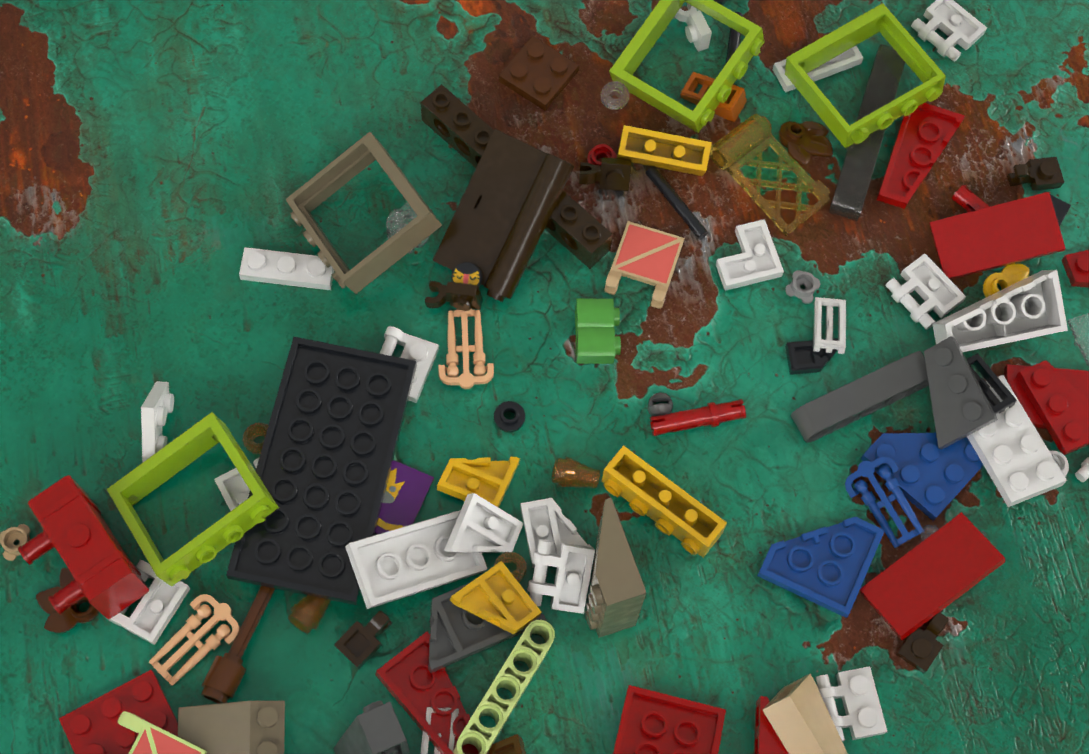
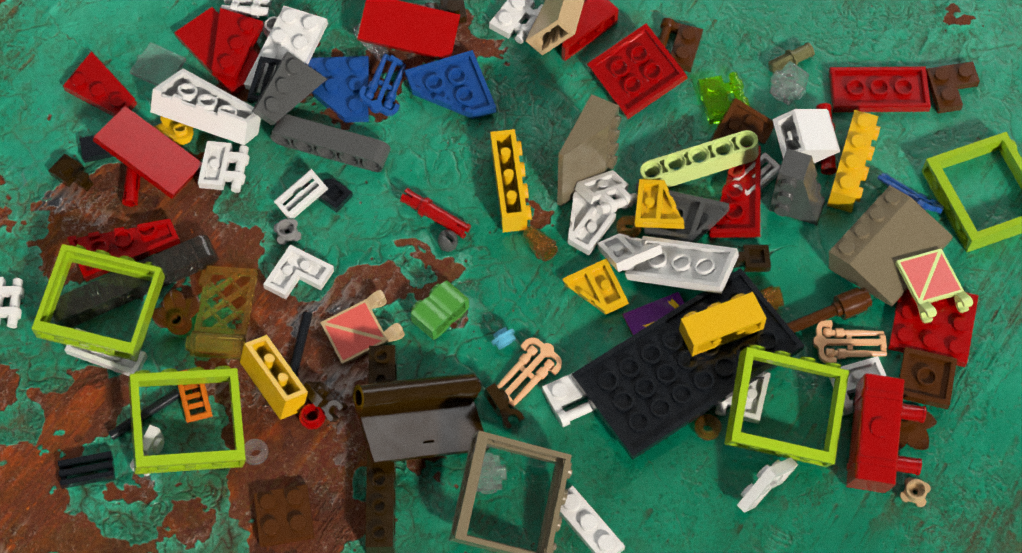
camera: 130 degrees left, 5 degrees down
tile [451,262,483,288] -> none
black plate [494,401,525,432] -> none
none -> medium azure plate [491,327,516,350]
none -> yellow brick [679,292,766,356]
none -> reddish brown plate [899,347,957,410]

